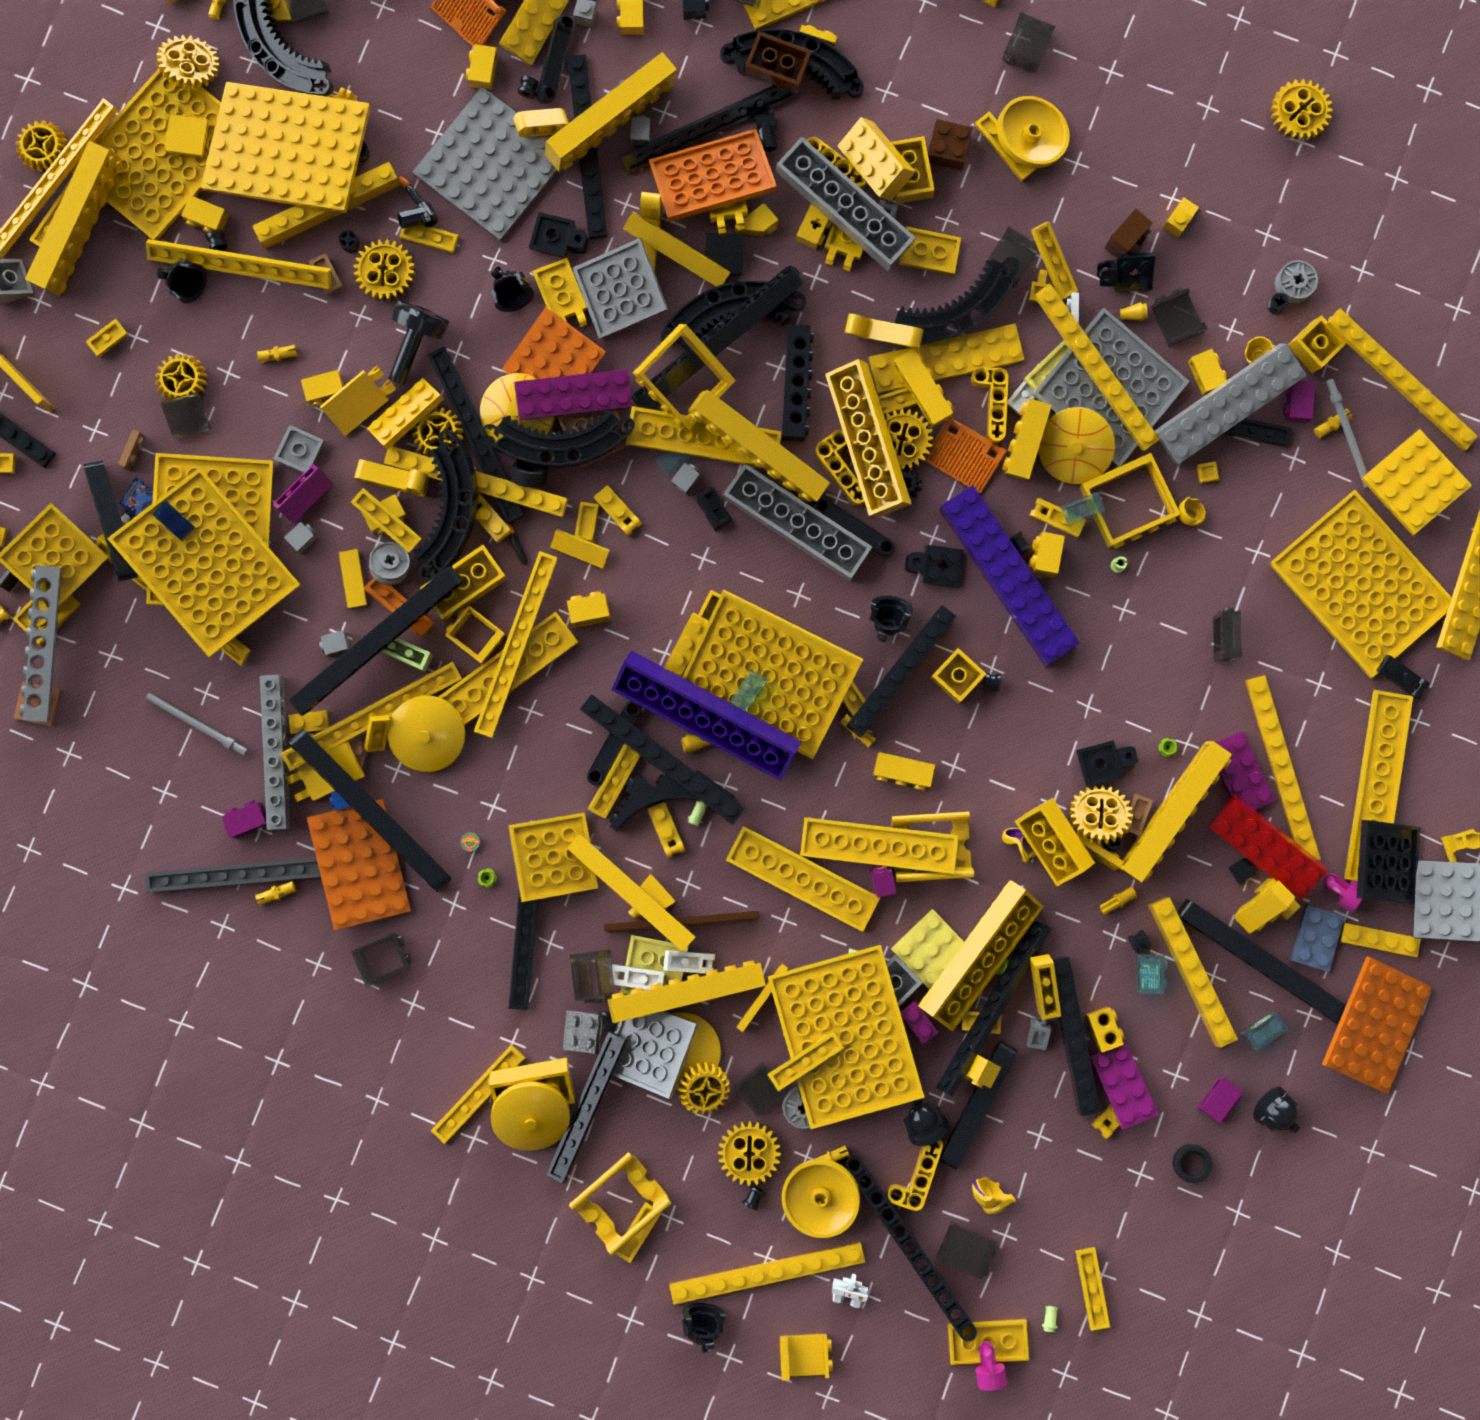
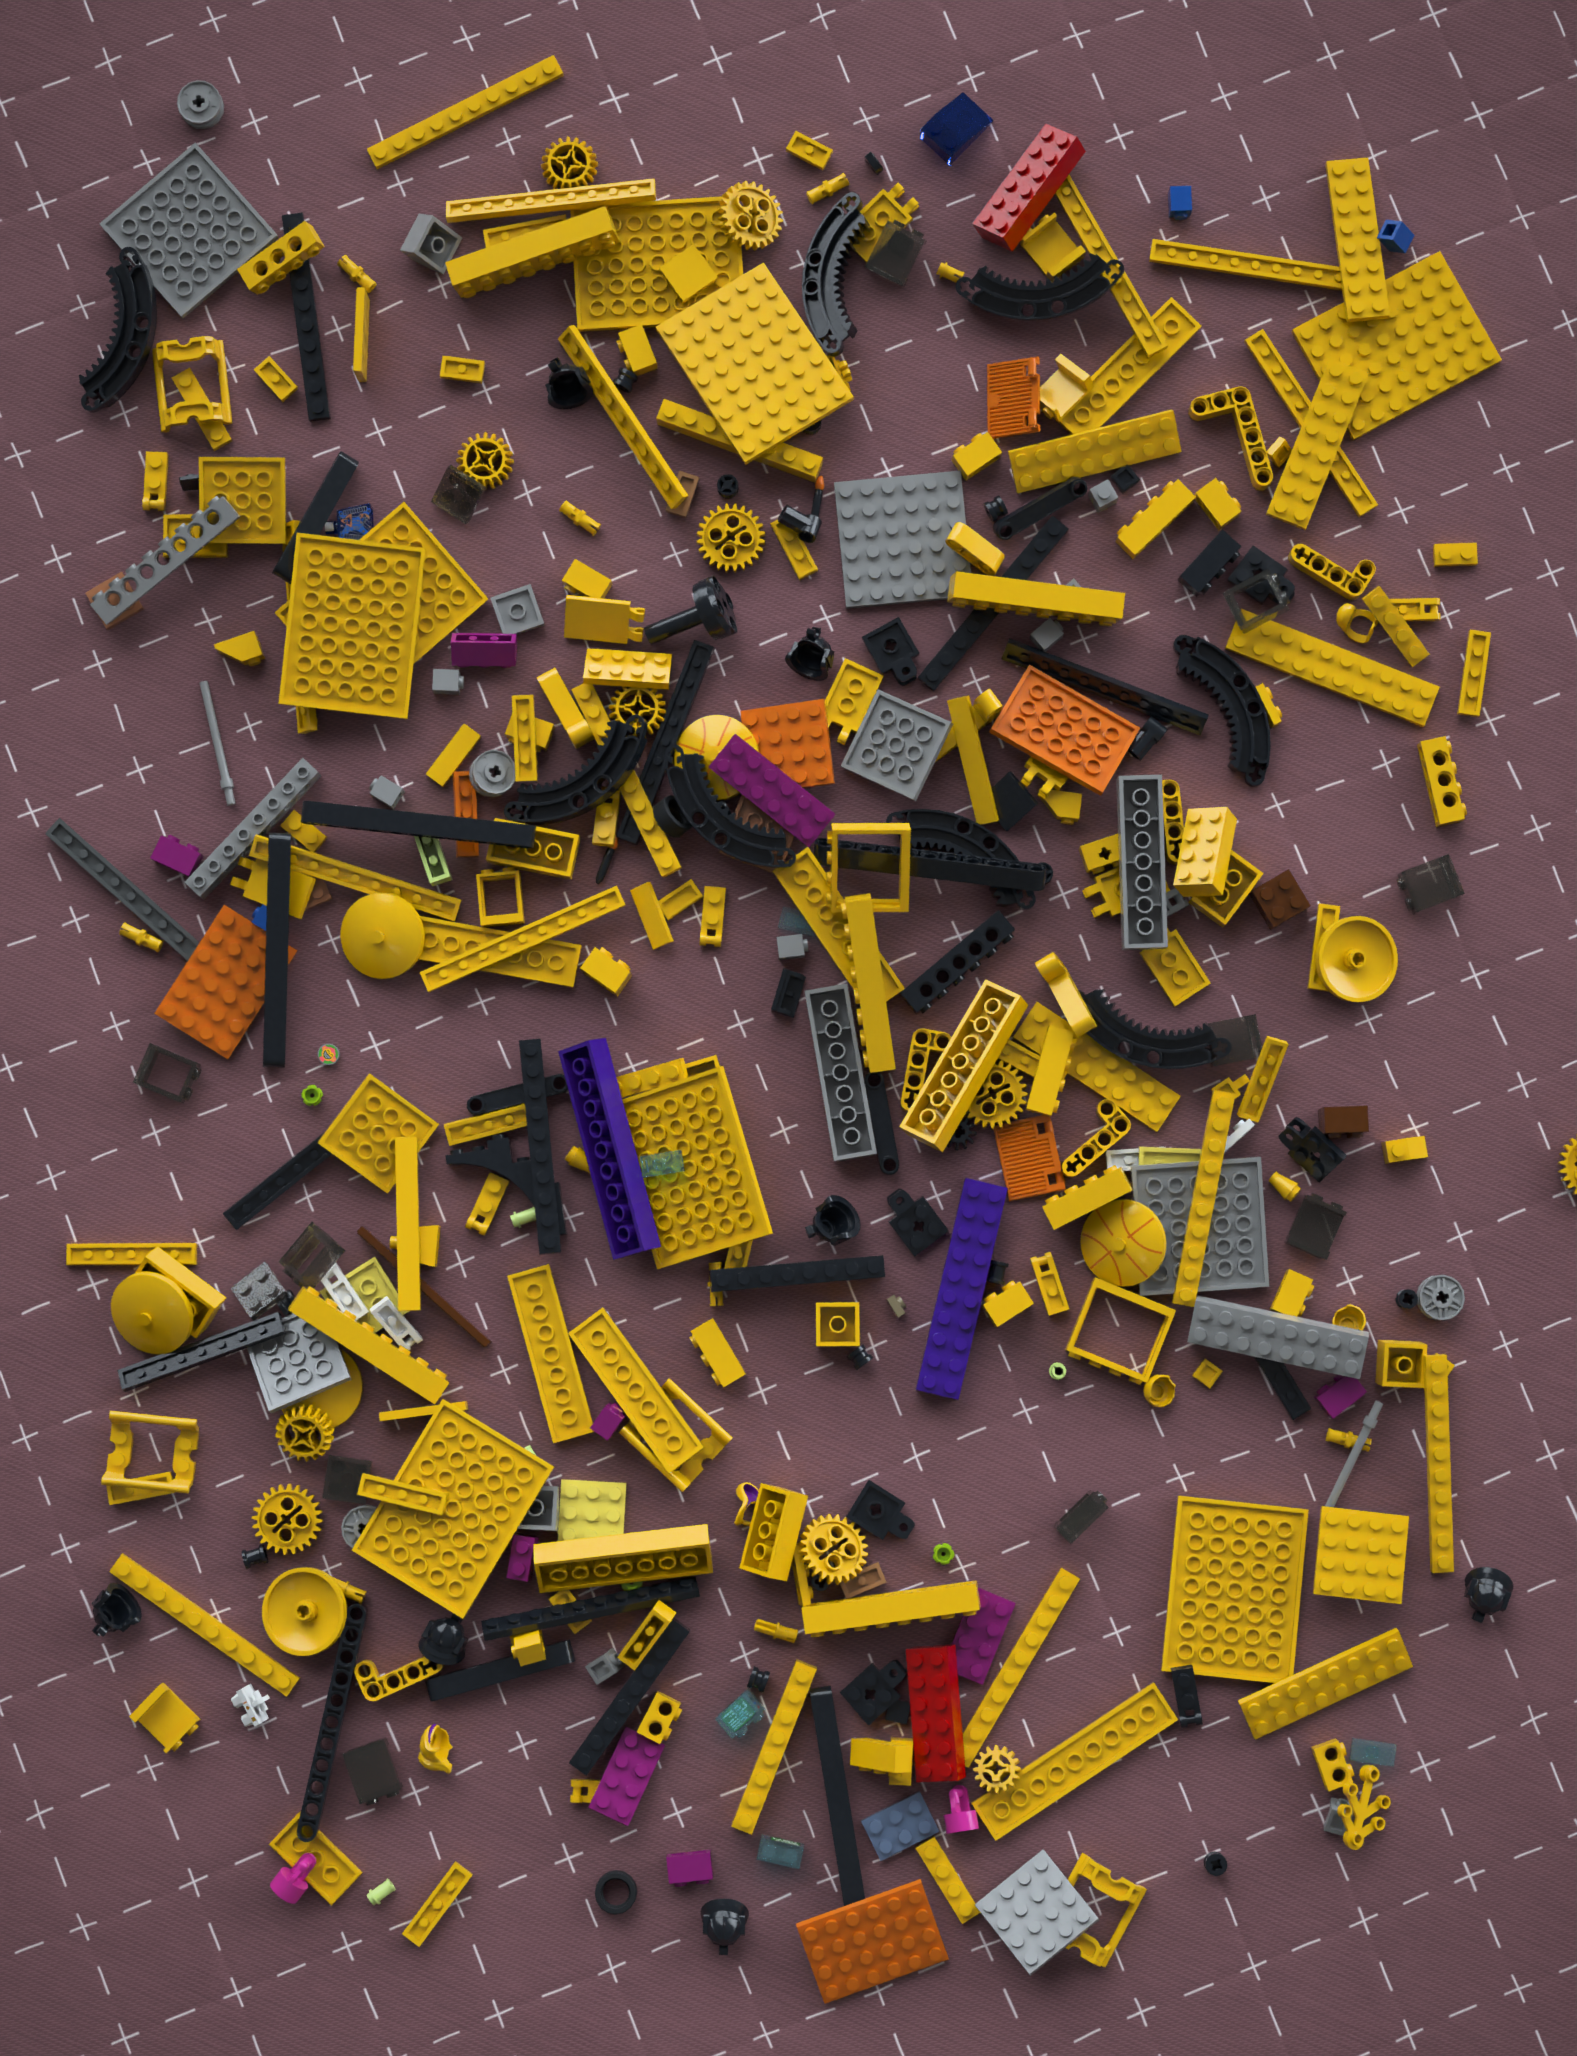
camera: 50 degrees right, 0 degrees up
medium nougat plate [118,429,145,470] -> none
clear blue plate [152,500,195,542] -> none
yellow plate [364,715,390,752] -> none
reddish brown brick [745,31,812,94] -> none
clear light blue brick [1061,492,1107,525] -> none
black plate [1356,820,1421,904] -> none
none -> yellow slope [214,631,265,666]
none -> black plate [840,1660,907,1726]
none -> dark tan plate [886,1295,906,1318]
none -> yellow gear [973,1745,1022,1795]

